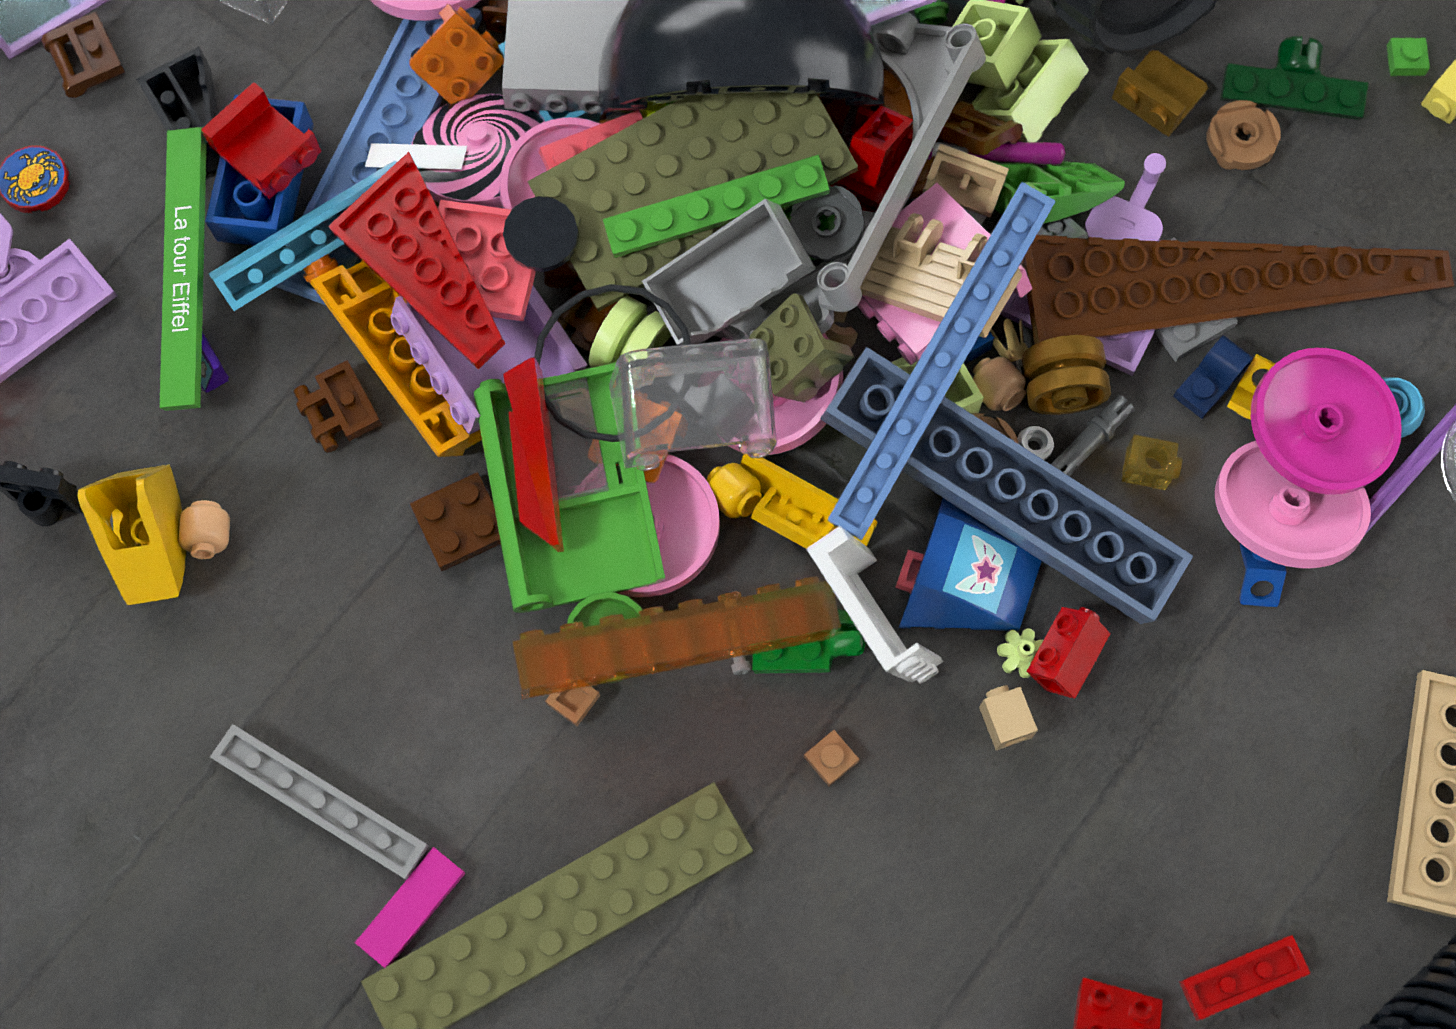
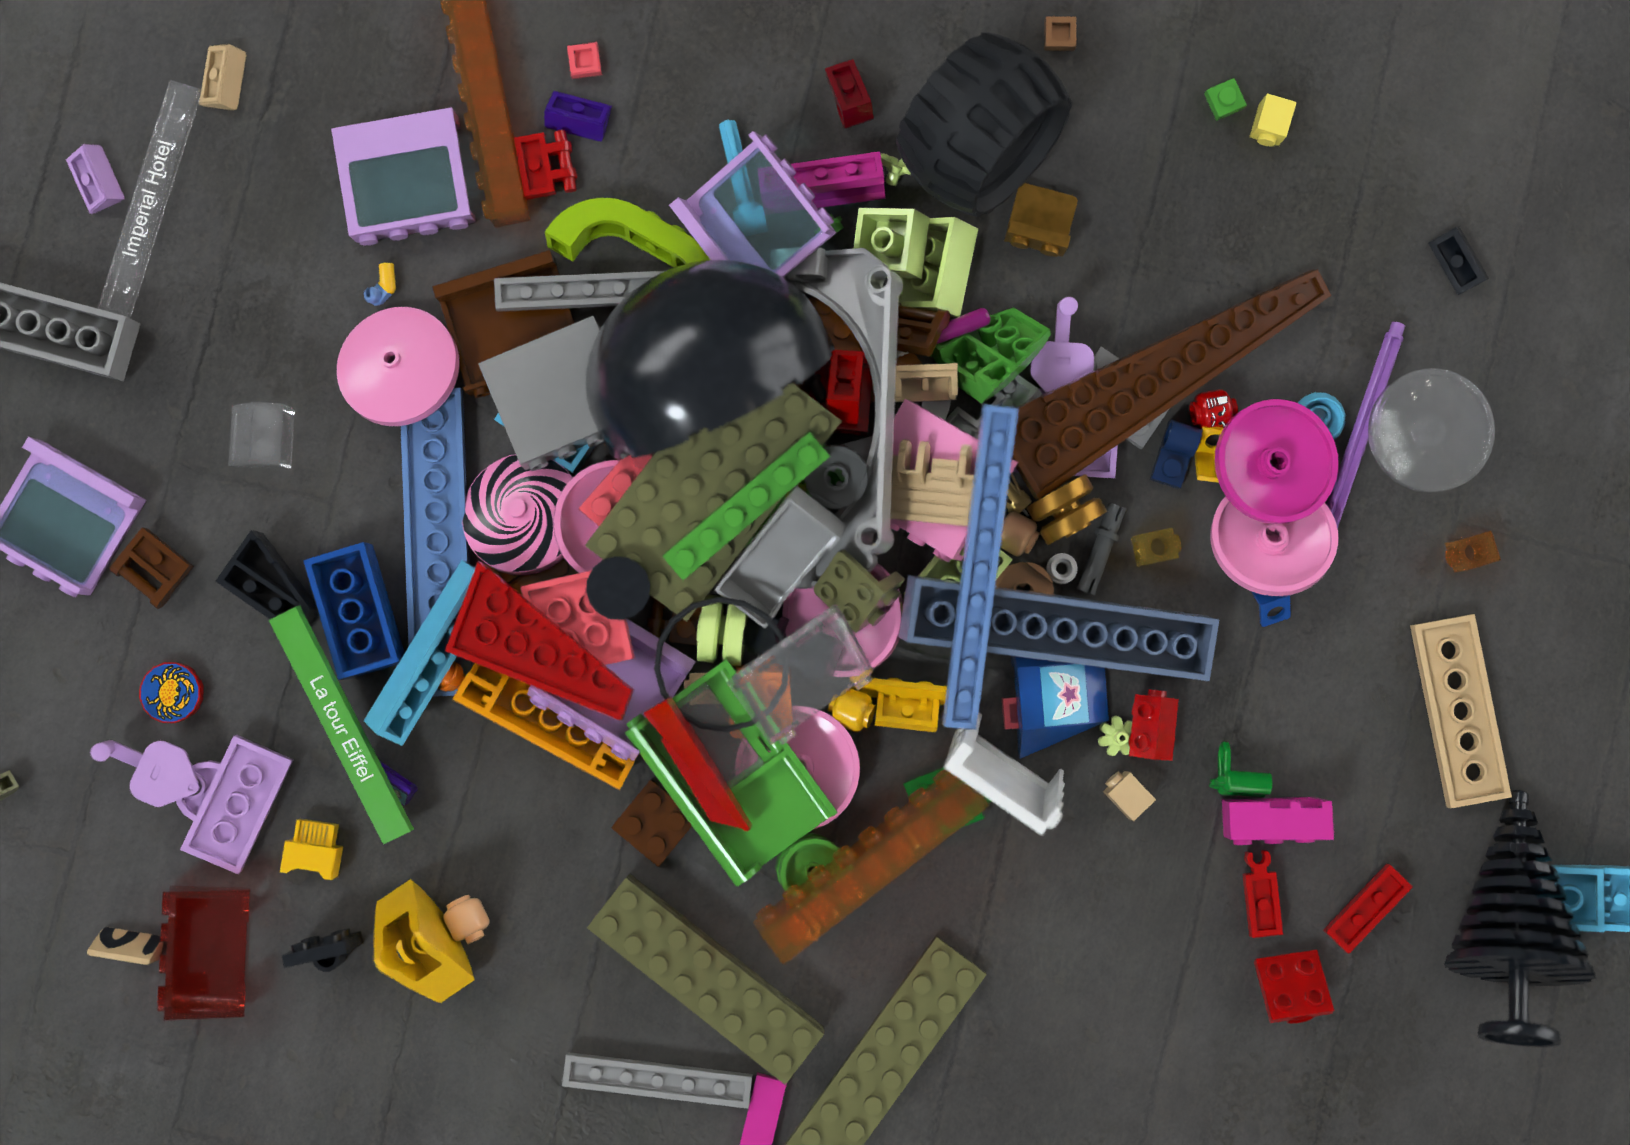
camera: 25 degrees left, 15 degrees up
red panel [201,82,322,199] -> none
reddish brown plate [293,360,382,453] -> none
white sticker [365,143,467,170] -> none
orange bracket [409,4,504,104] -> none
medium nougat plate [804,730,859,787] -> none
medium nougat plate [1206,101,1281,170] -> none
dark green plate [1220,36,1369,120] -> none
none -> yellow piece [280,819,343,880]
none -> olive brick [587,874,824,1085]
none -> red head [1189,389,1238,429]
none -> green piece [1209,741,1272,798]
none -> dark pink wedge [1222,796,1334,845]
none -> red plate [1242,850,1283,938]

